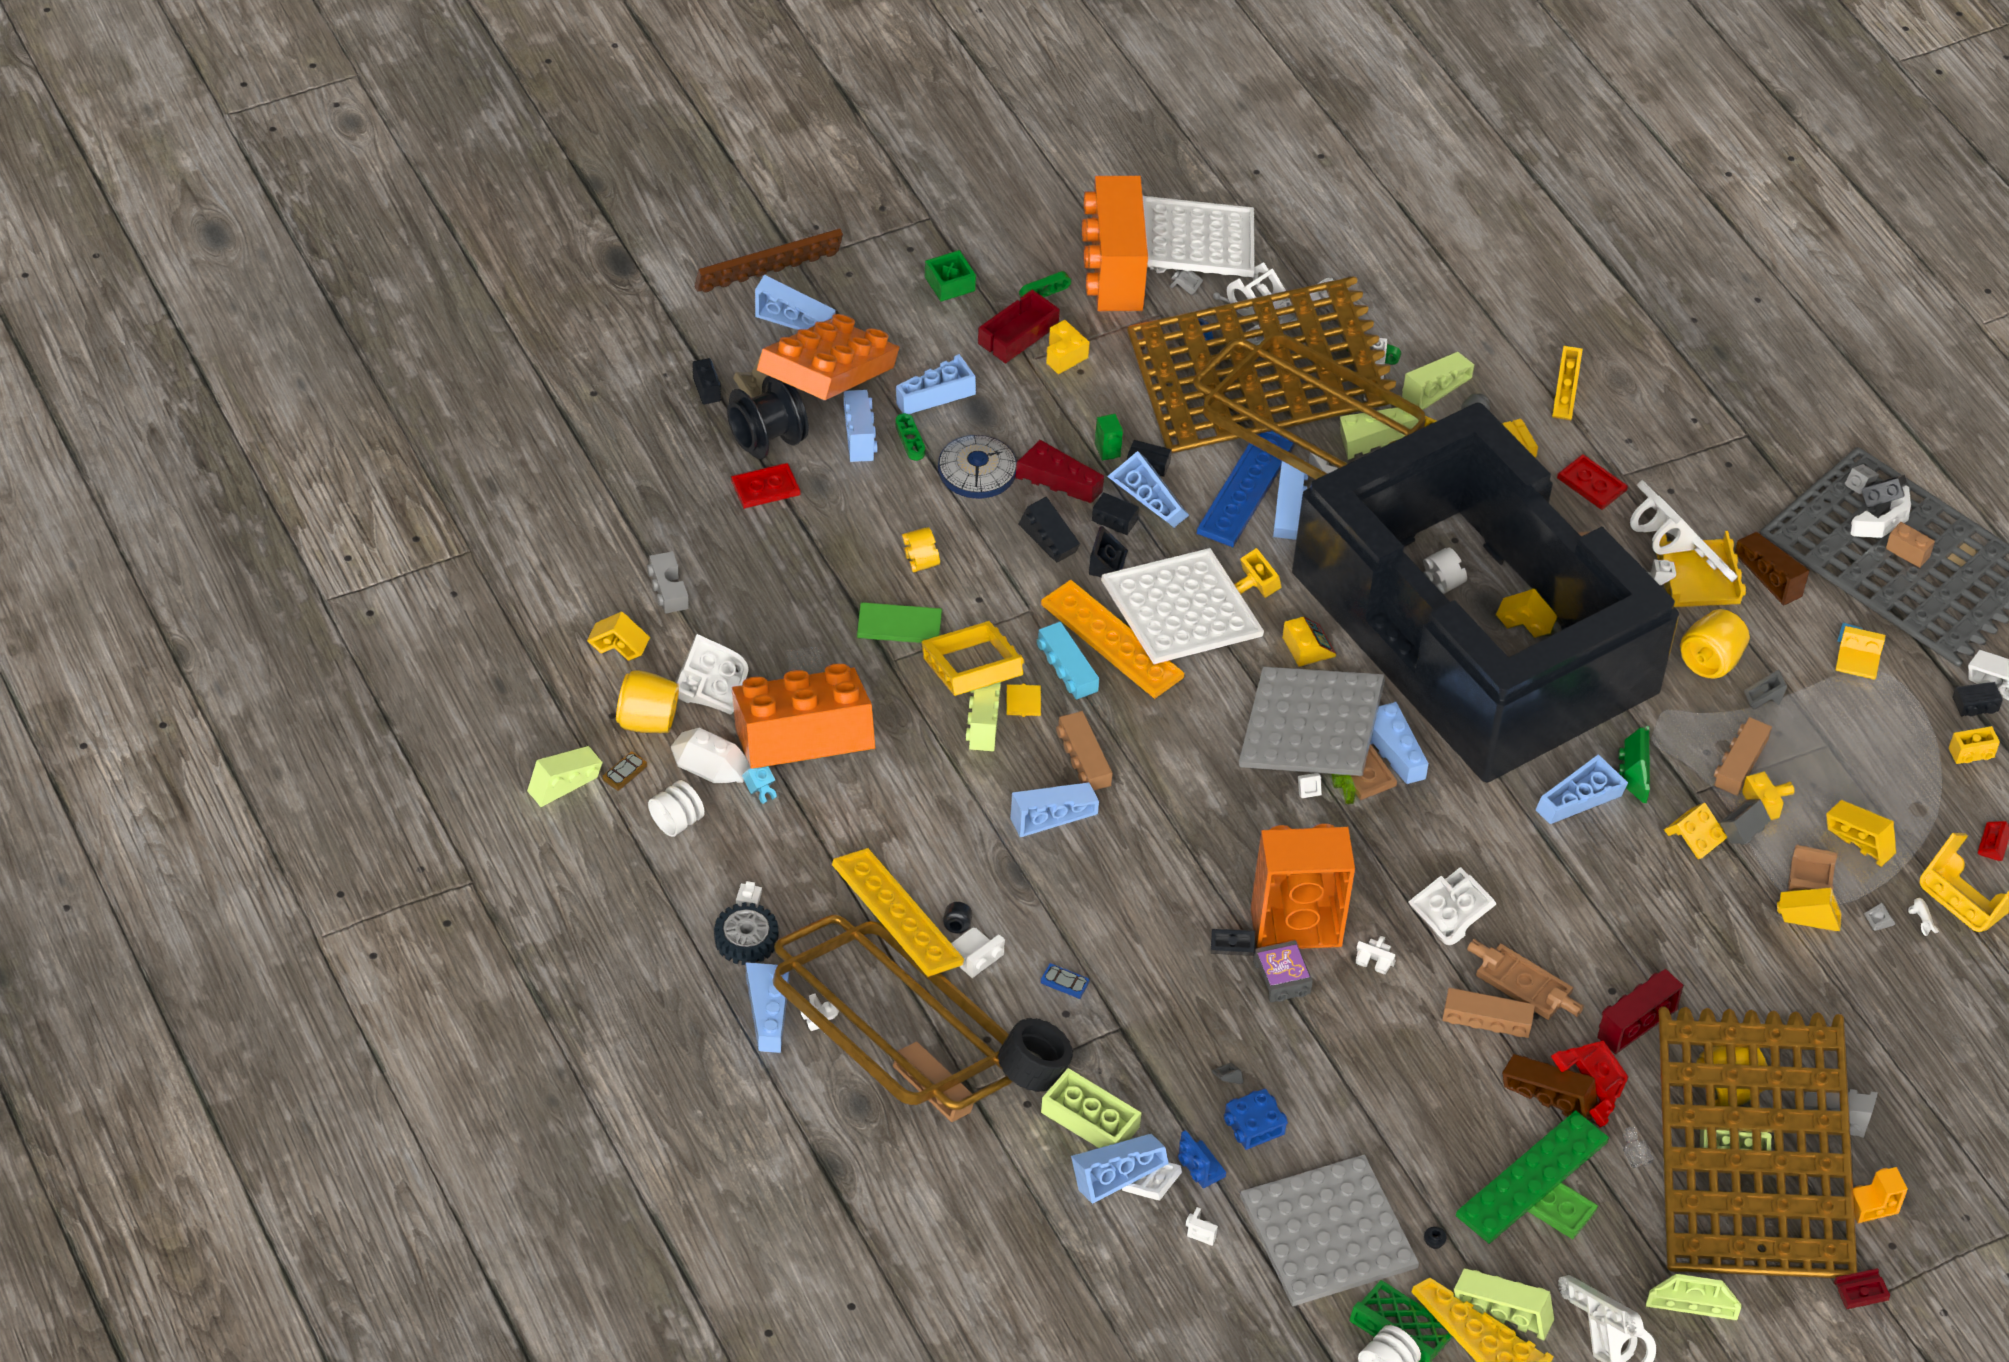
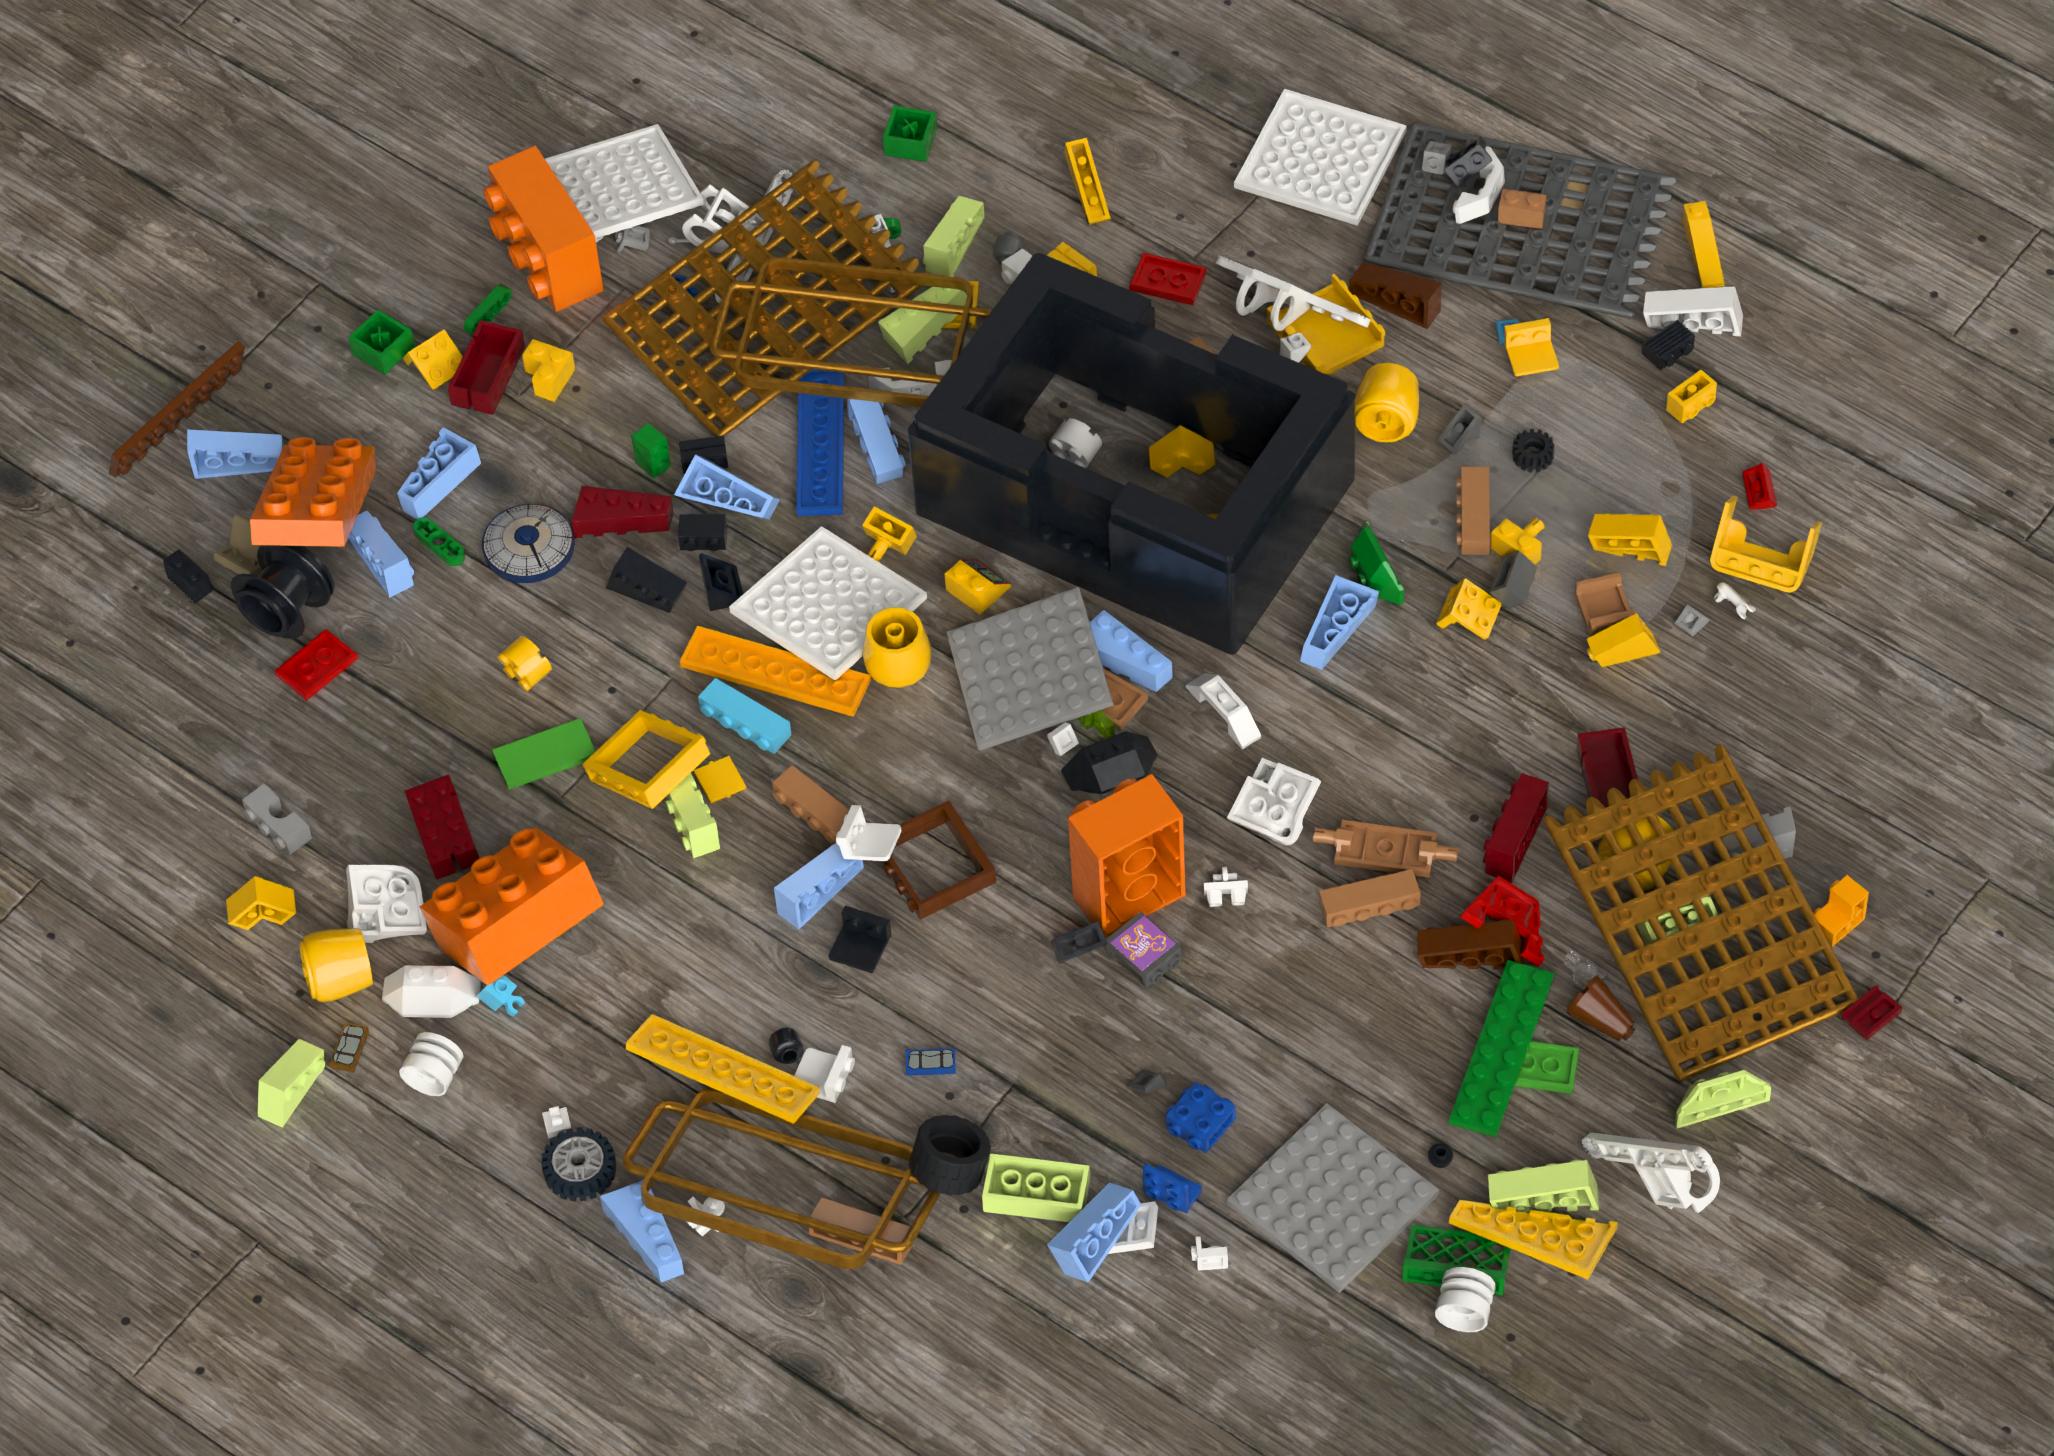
camera: 20 degrees left, 5 degrees up
none -> yellow bracket [403,329,463,390]
none -> dark red piece [404,774,480,880]
none -> black bracket [829,905,891,973]
none -> white bracket [836,805,902,861]
none -> yellow piece [863,607,932,688]
none -> reddish brown window [882,801,996,920]
none -> green brick [883,105,937,162]
none -> black wedge [1061,731,1158,794]
none -> white slope [1186,673,1261,749]
none -> white plate [1234,89,1407,226]
none -> black tyre [1512,428,1554,472]
none -> reddish brown cone [1566,975,1636,1041]
none -> dark red piece [1577,727,1638,808]

